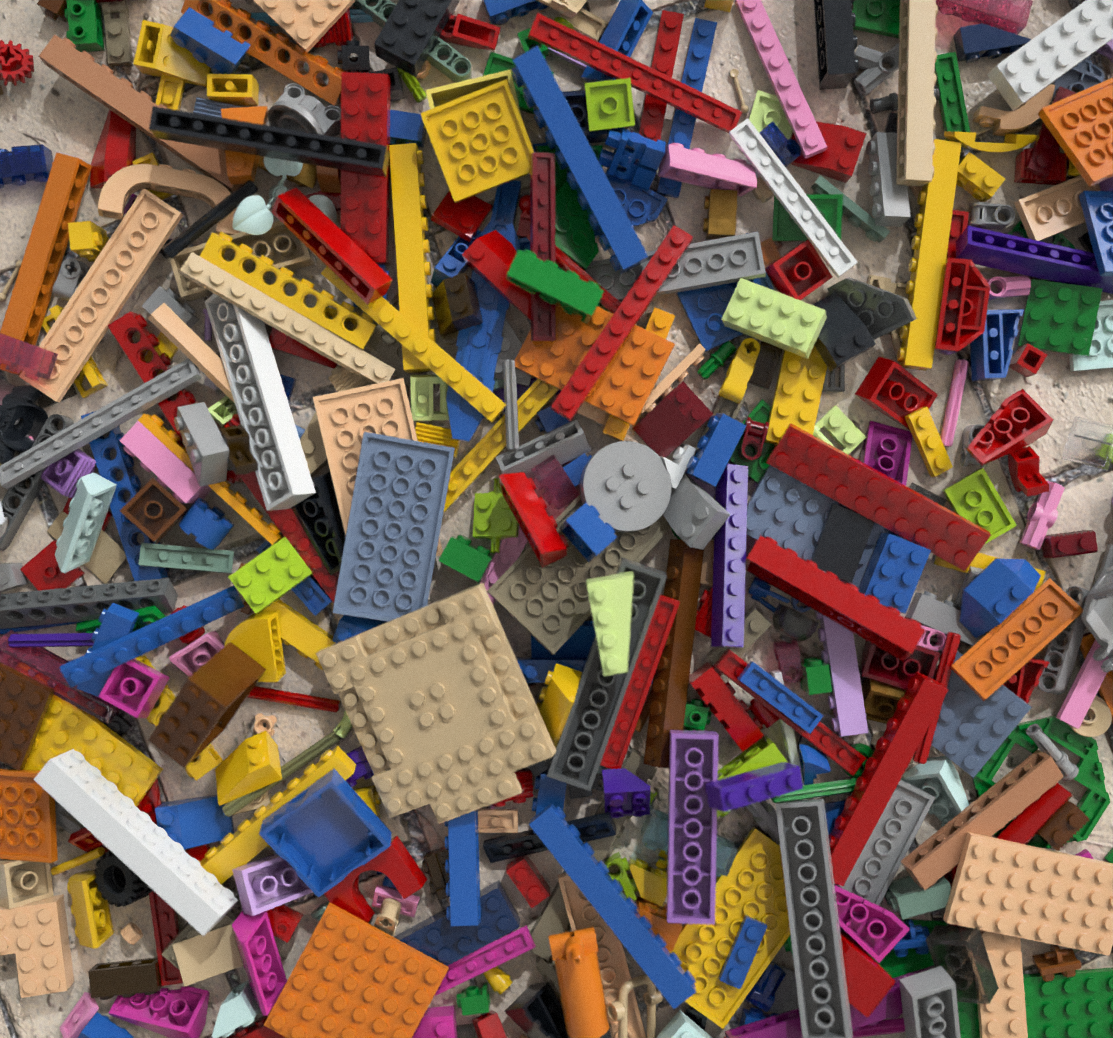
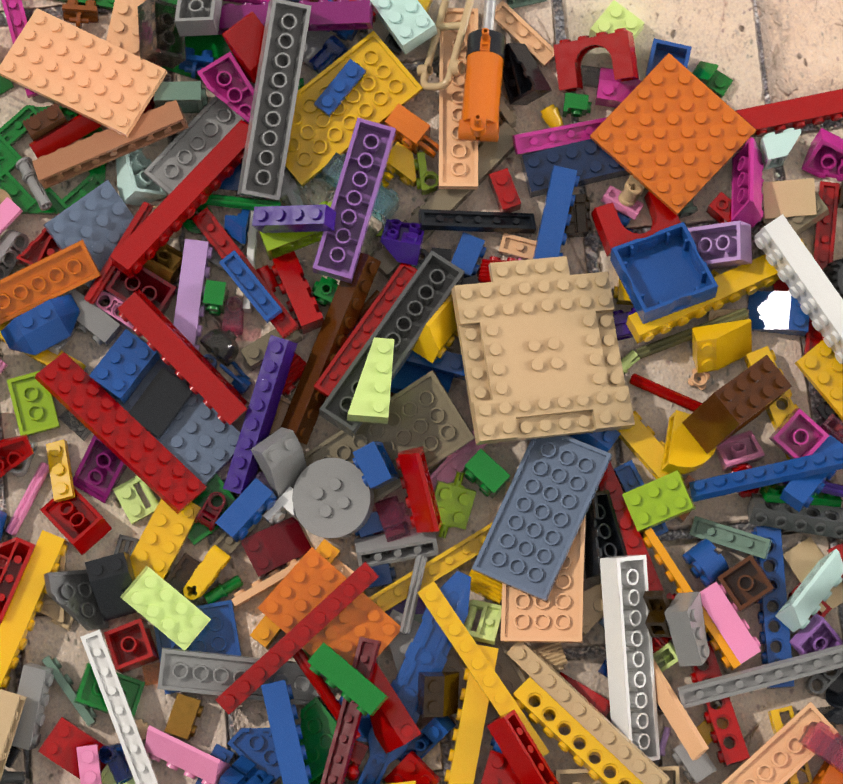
camera: 165 degrees left, 10 degrees down
blue brick [529,803,696,1009] -> none

